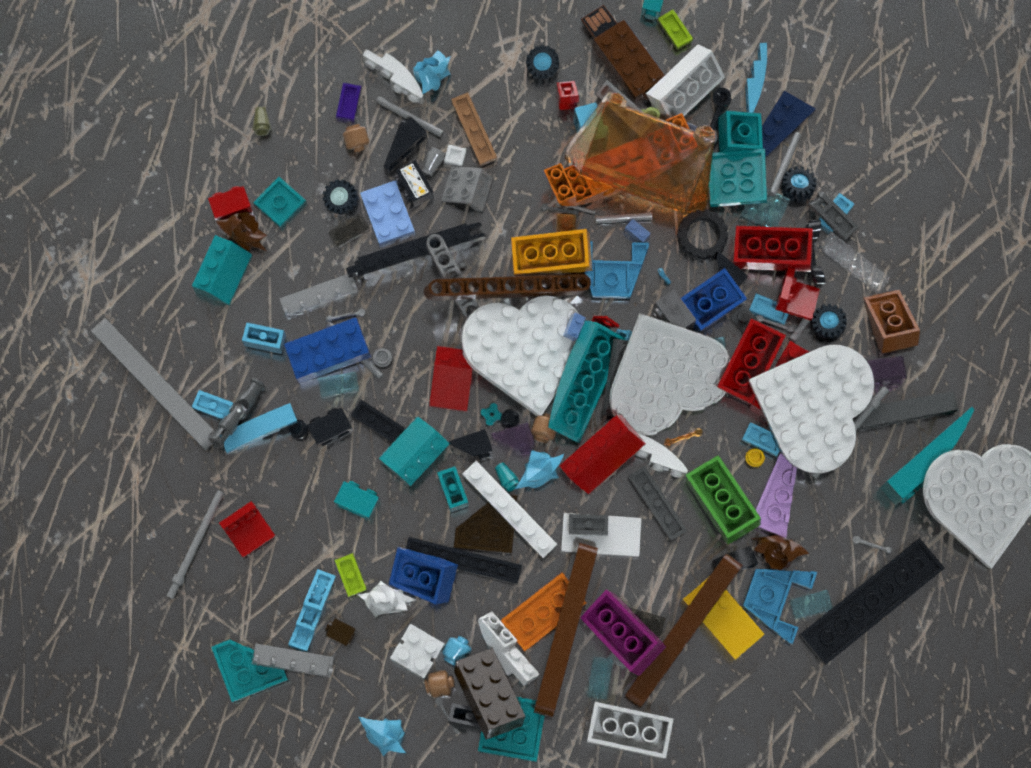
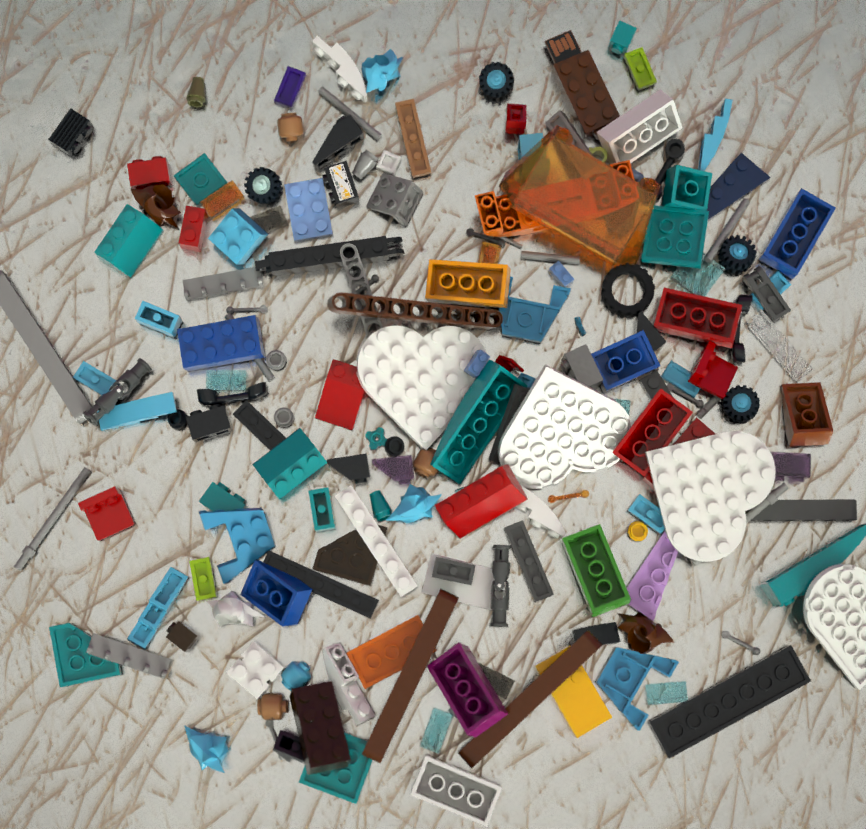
camera: 10 degrees right, 5 degrees up
none -> black brick [48,108,93,157]
none -> red brick [178,206,208,252]
none -> black piece [197,382,267,406]
none -> dark azure wing [198,508,275,584]
none -> clear orange plate [200,180,244,219]
none -> medium azure brick [208,208,268,265]
none -> light grey plate [274,407,294,427]
none -> dark grey piece [490,545,511,627]
none -> blue brick [759,188,836,279]

